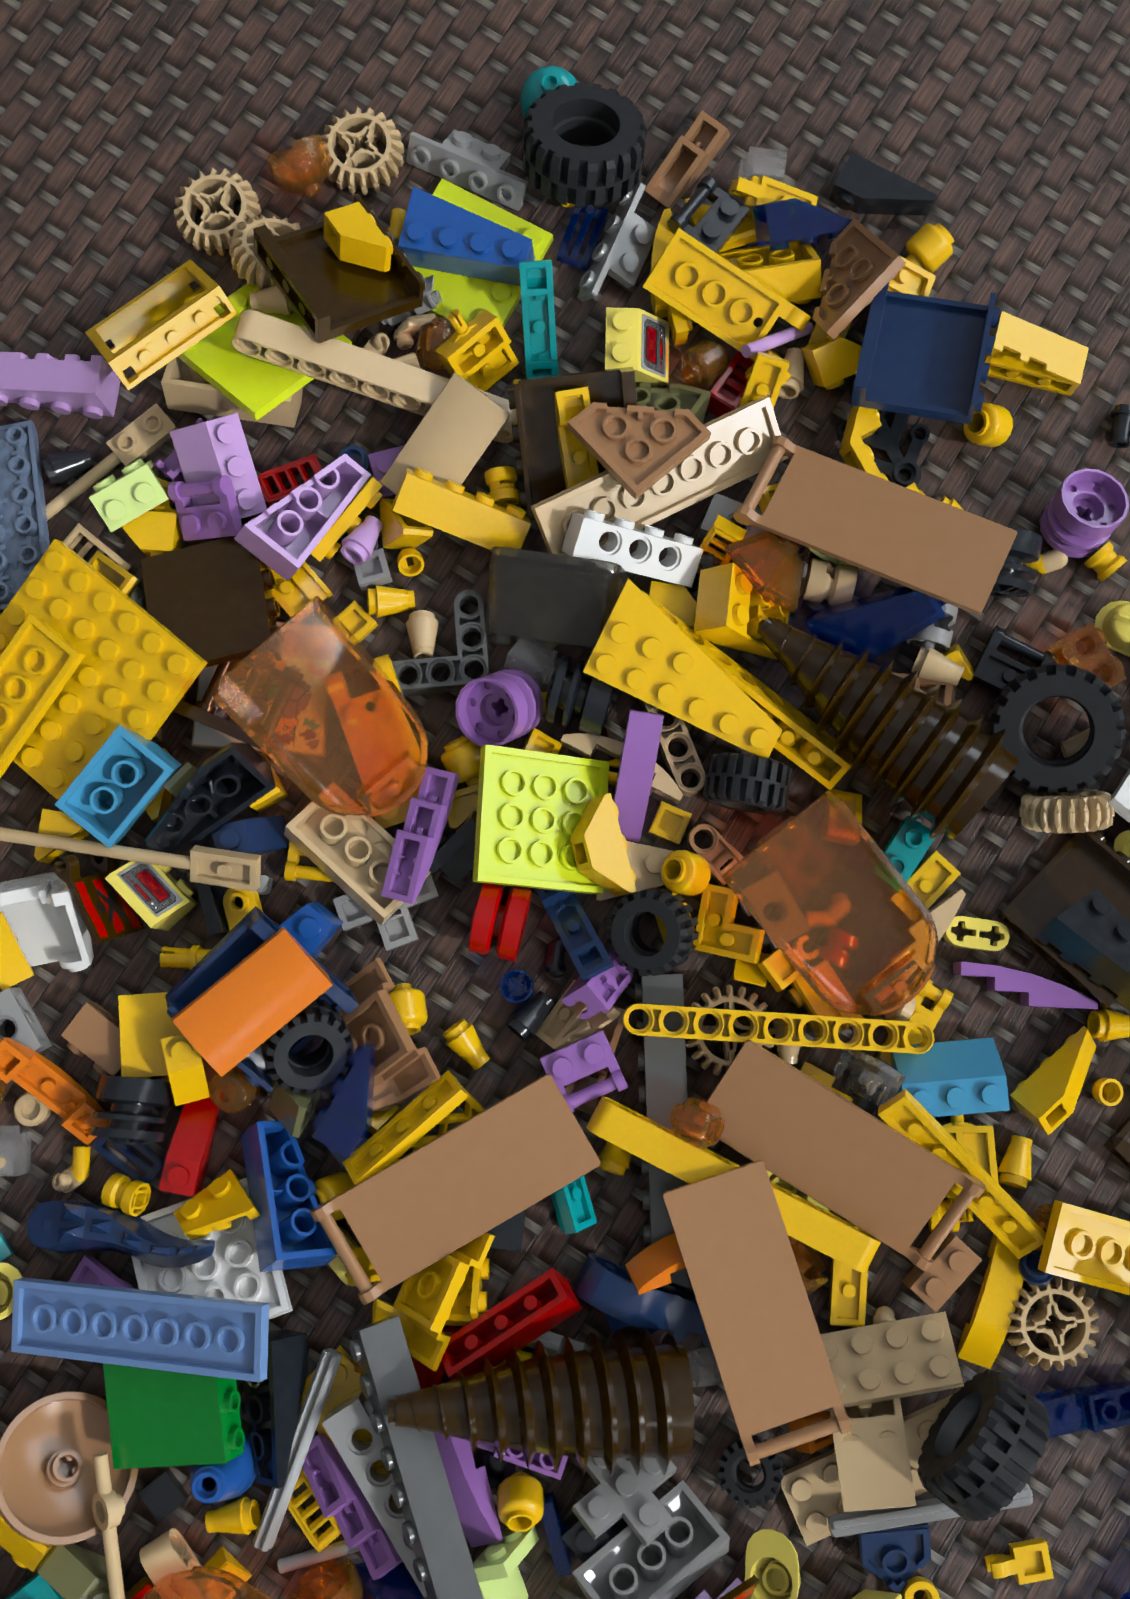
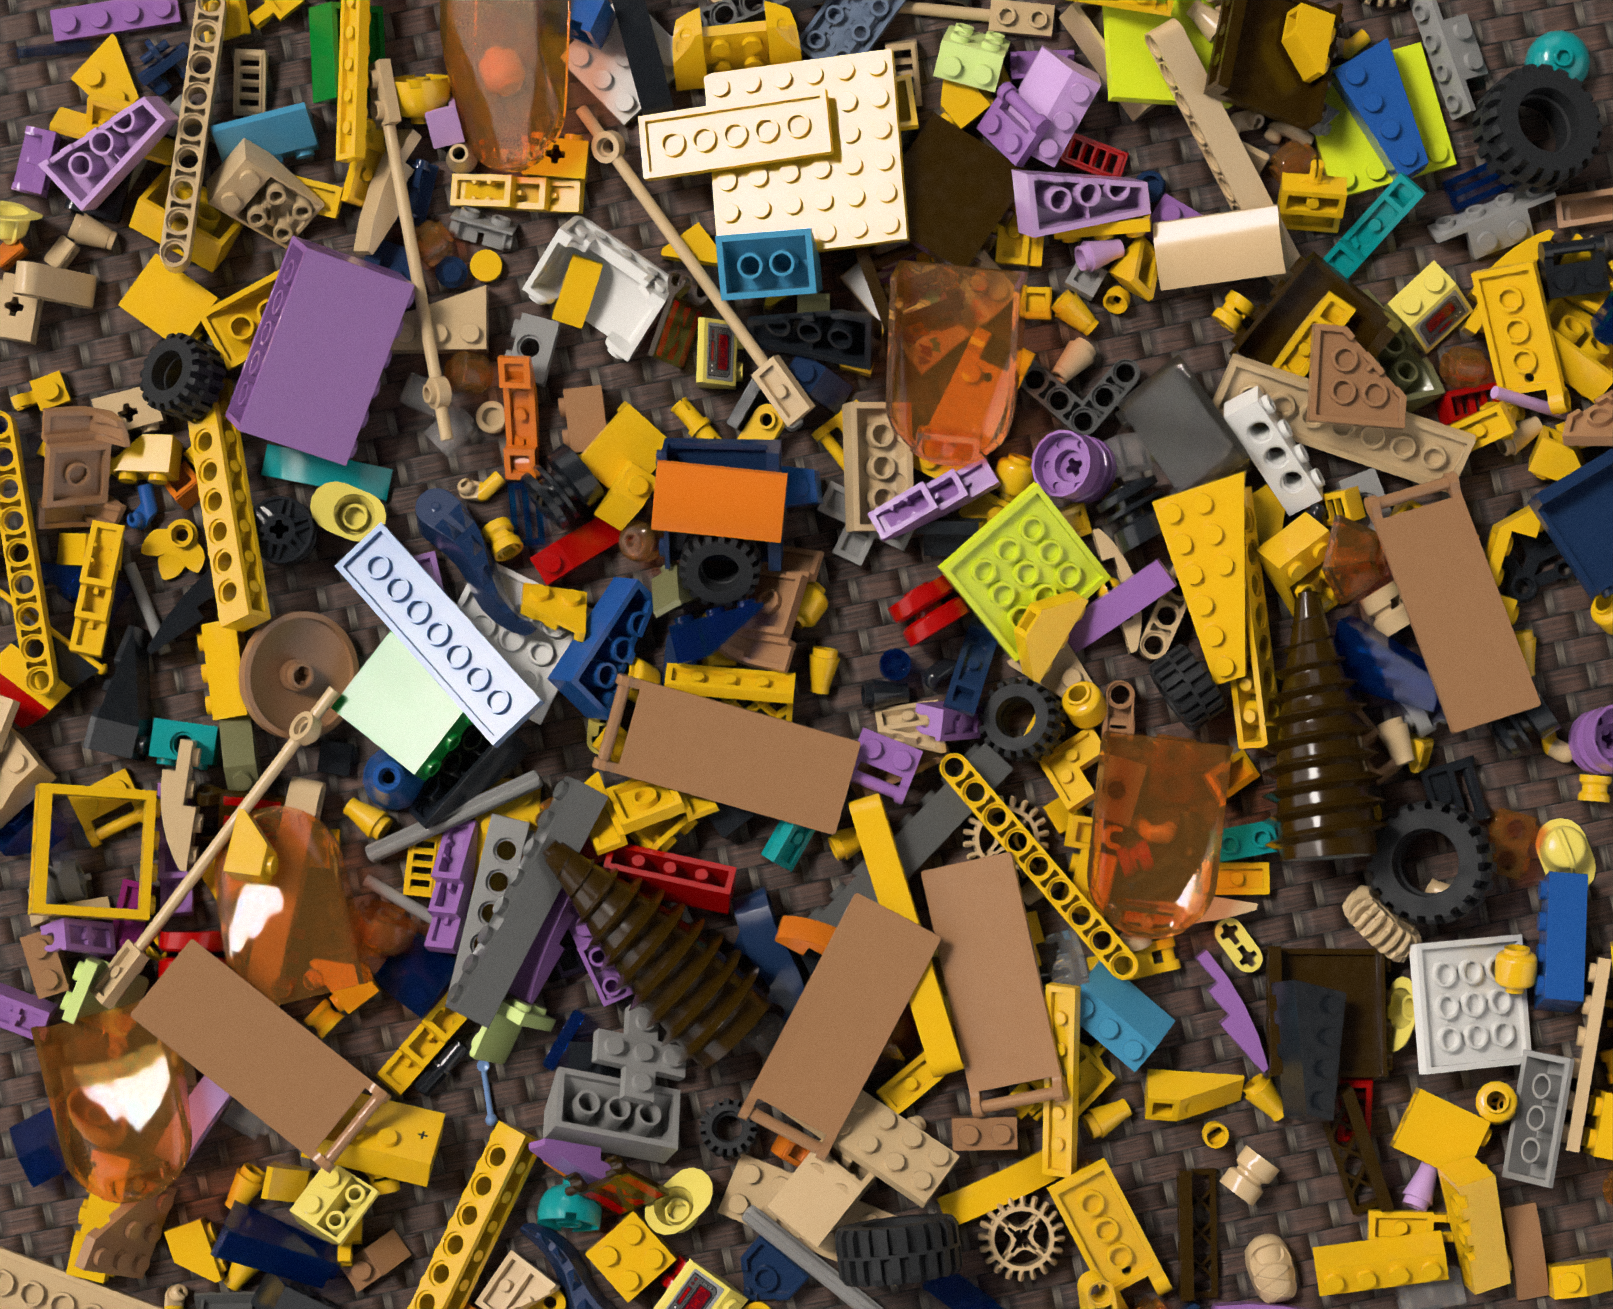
camera: 45 degrees right, 5 degrees up
yellow brick [392,466,531,560] -> none
yellow head [497,1472,544,1532] -> none
yellow tile [648,801,692,845] -> none
clear orange head [670,1097,725,1149] -> none
dark blue plate [1019,1250,1054,1286] -> none

